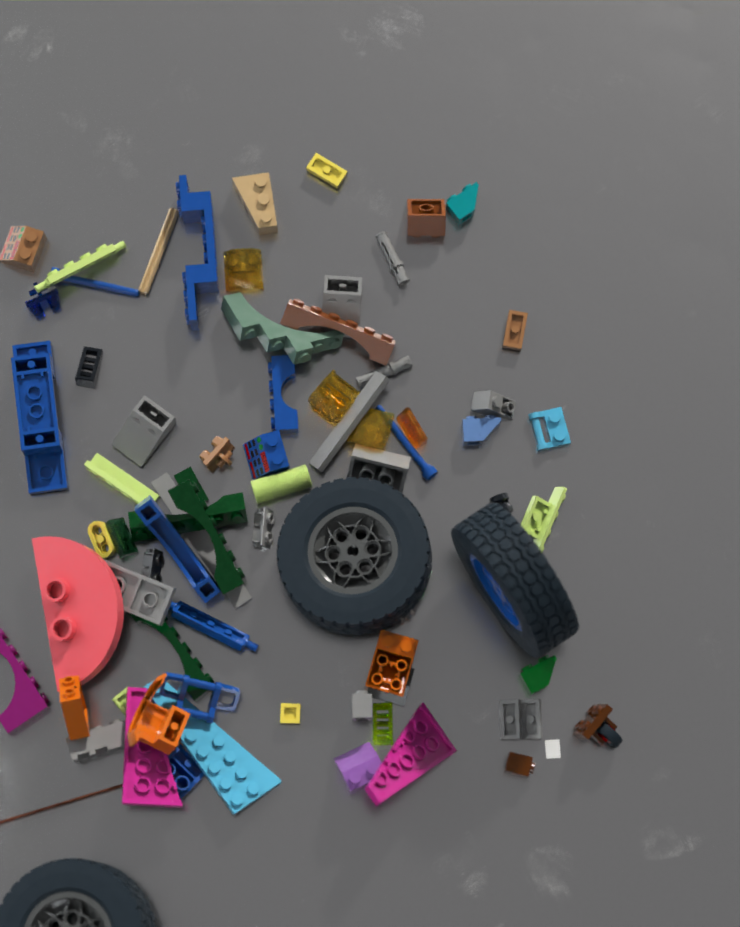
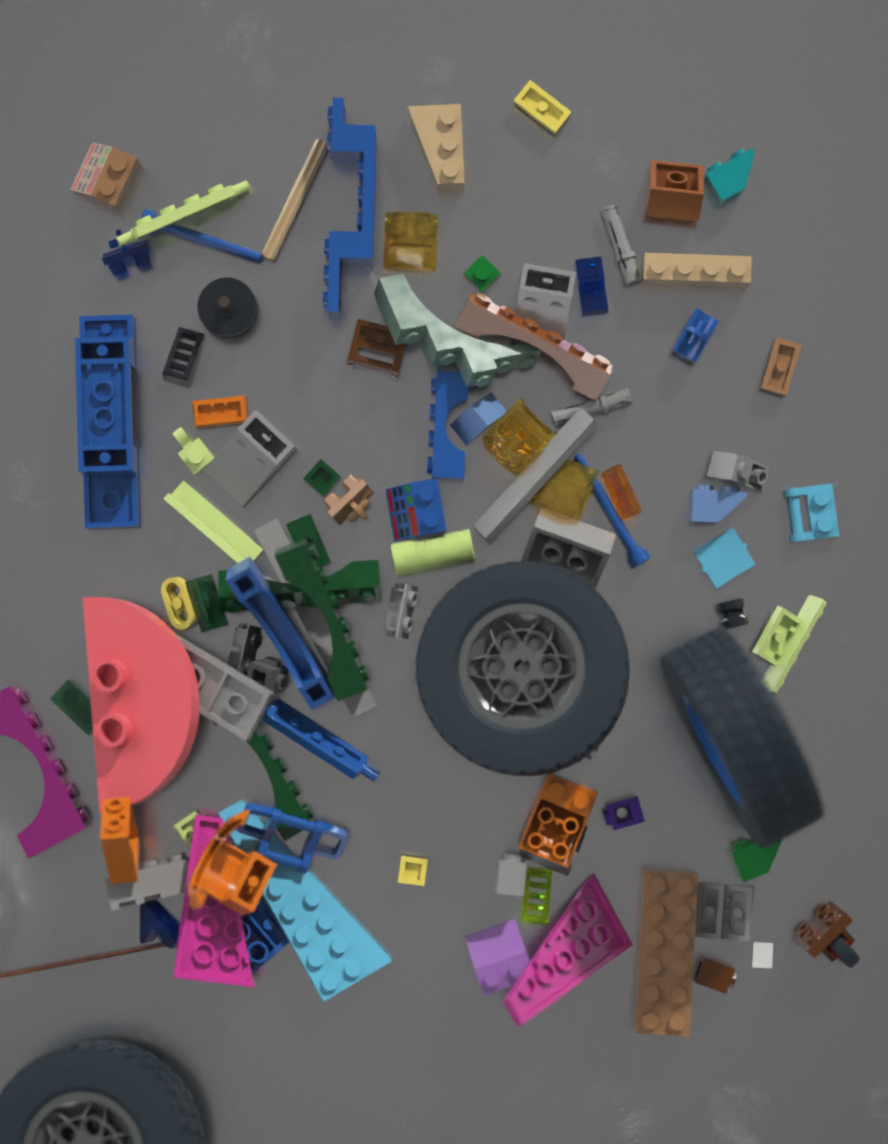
camera: 10 degrees right, 10 degrees up
none -> clear green plate [50,679,93,736]
none -> clear blue slope [140,900,179,949]
none -> yellowish green plate [172,427,214,475]
none -> orange plate [192,396,248,428]
none -> black wheel [197,277,258,340]
none -> dark grey brick [247,656,288,694]
none -> dark green plate [303,459,341,497]
none -> reddish brown plate [346,319,407,379]
none -> medium blue slope [450,392,508,446]
none -> green plate [464,255,501,293]
none -> clear blue slope [575,256,609,316]
none -> dark purple brick [602,794,645,830]
none -> medium nougat brick [633,868,699,1037]
none -> tan brick [641,253,752,288]
none -> blue hips [672,308,719,363]
none -> medium azure piece [693,527,756,589]

